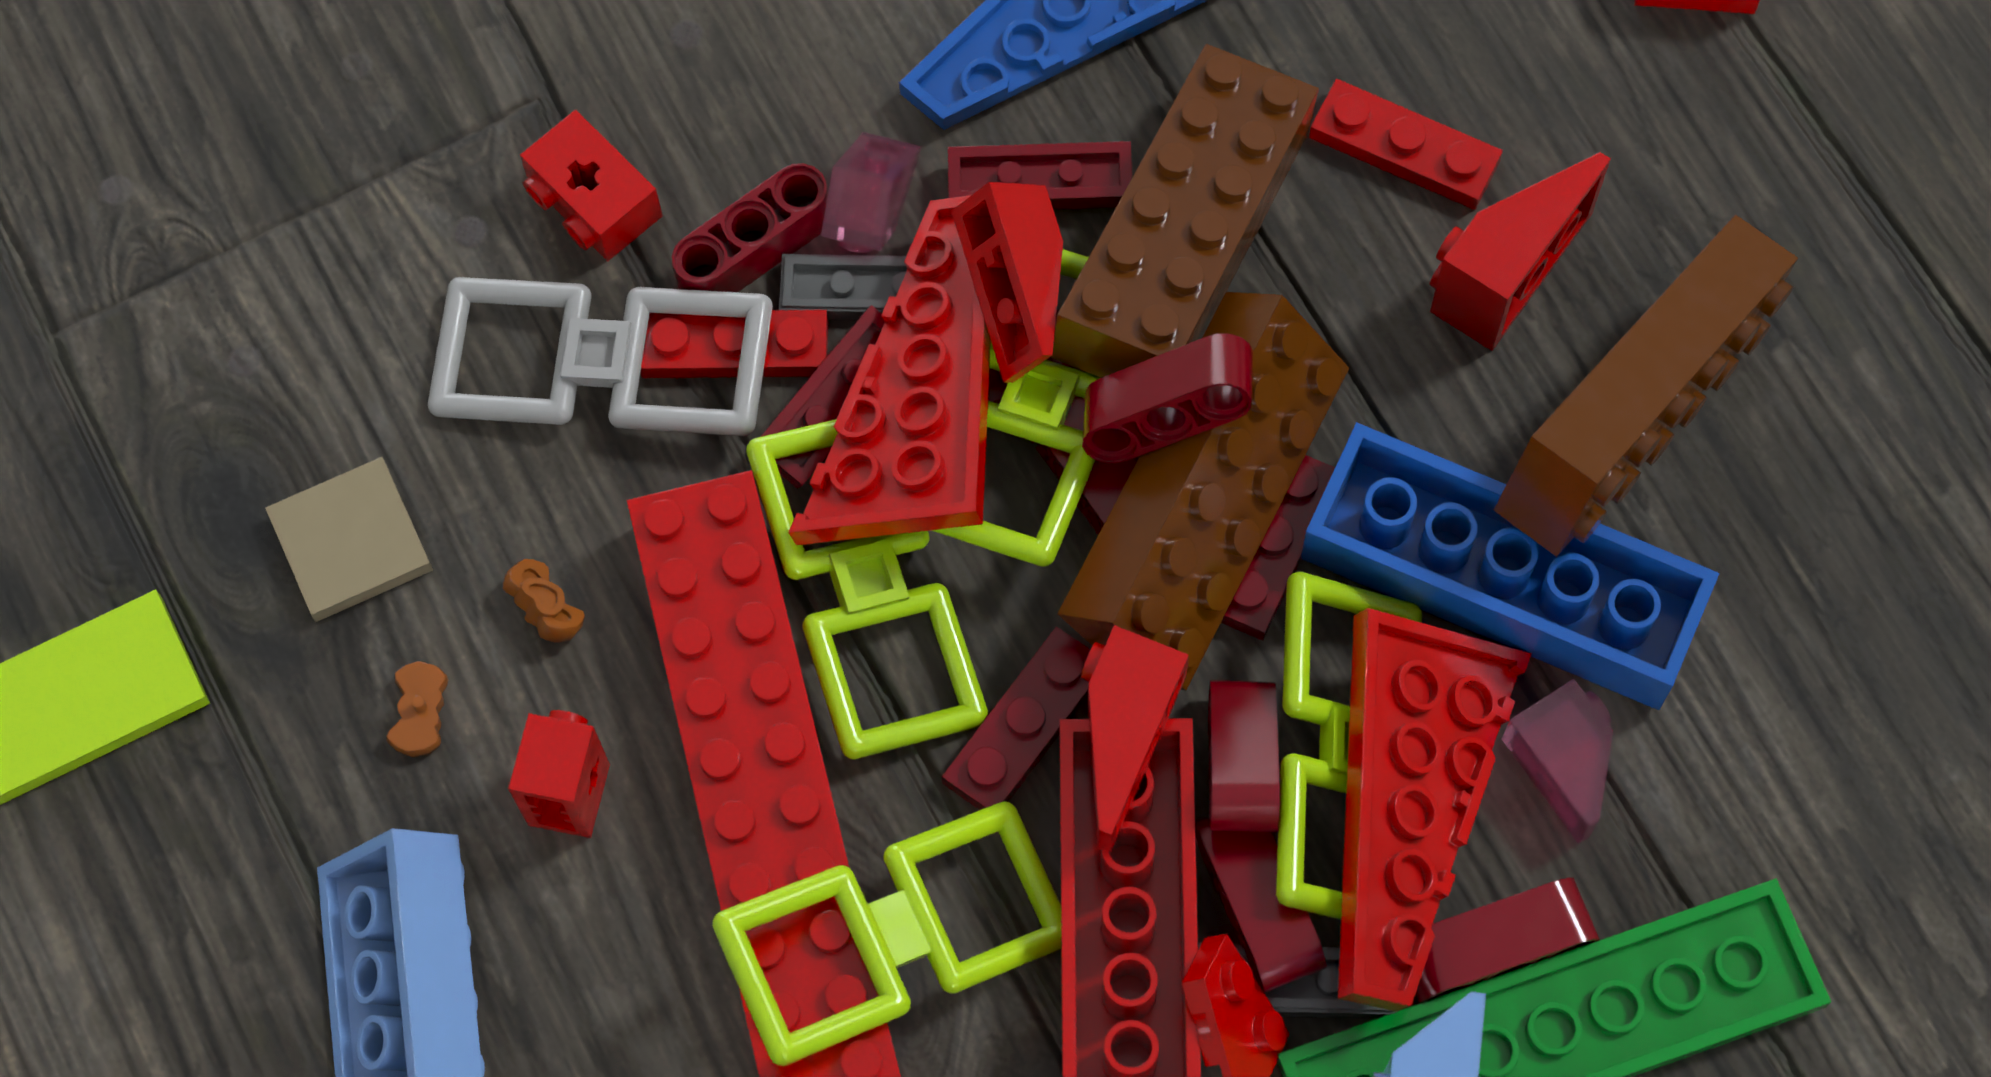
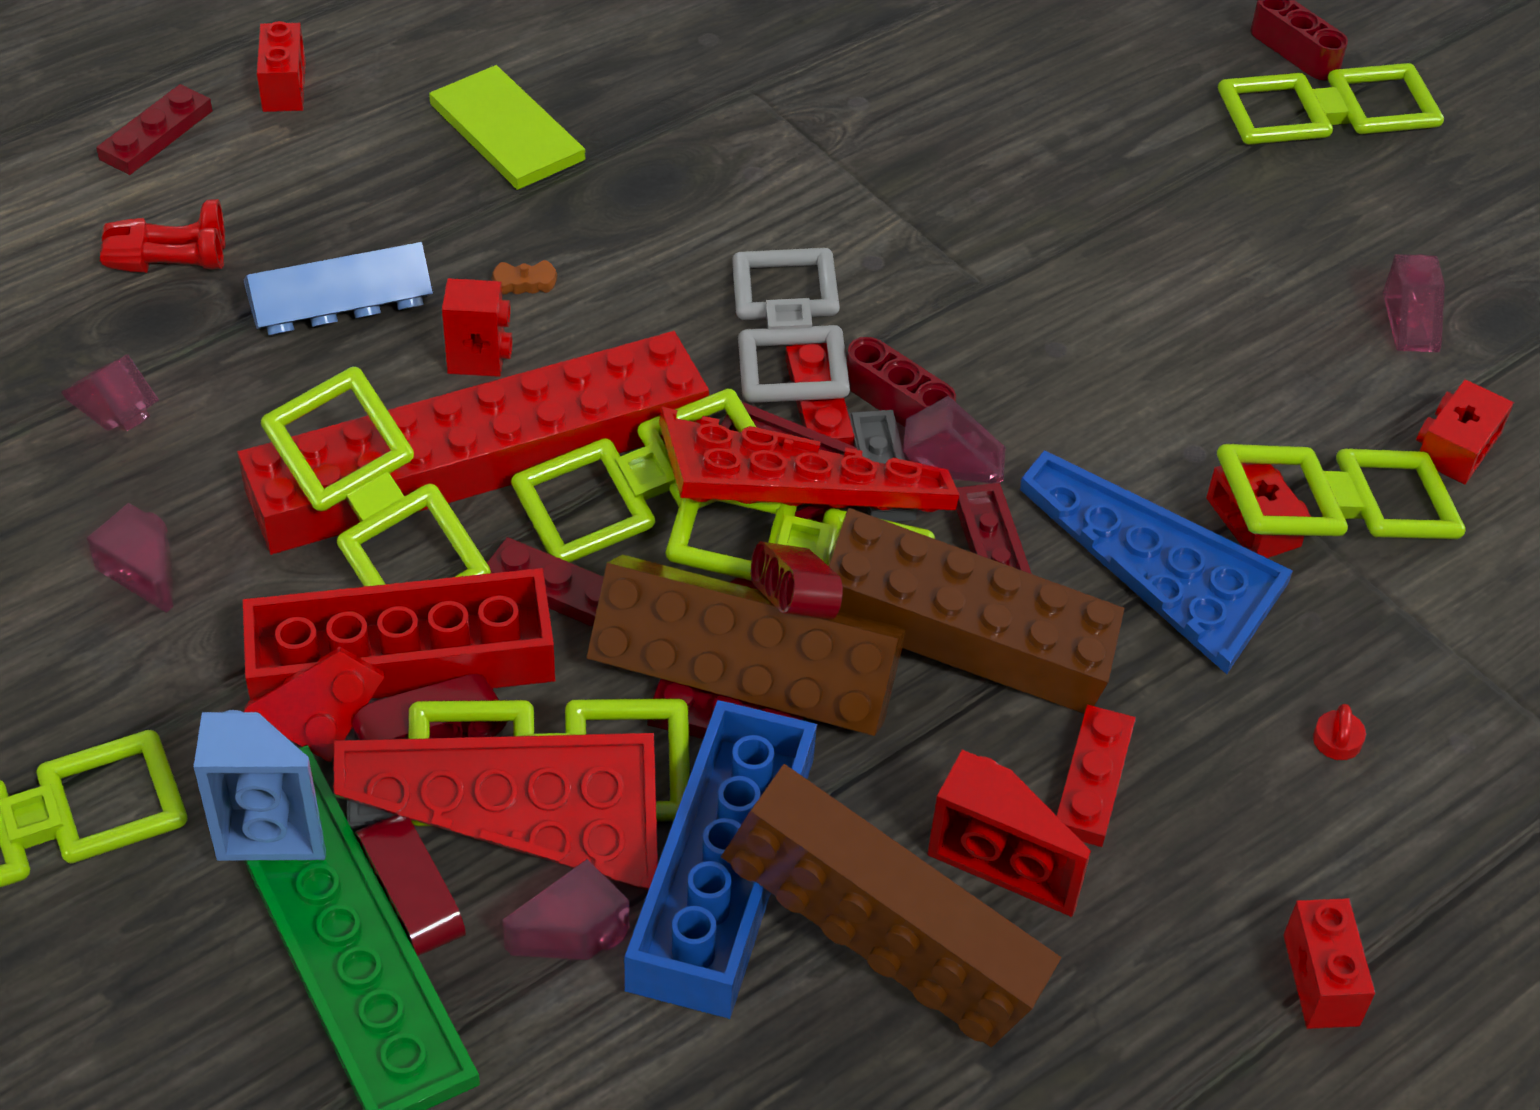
camera: 75 degrees right, 20 degrees down
dark tan tile [265,457,433,622] -> none
dark orange piece [503,559,585,643] -> none
red brick [520,109,663,261] -> none
red slope [951,182,1063,383] -> none
red slope [1081,625,1189,853] -> none
dark red beam [1208,680,1280,833] -> none

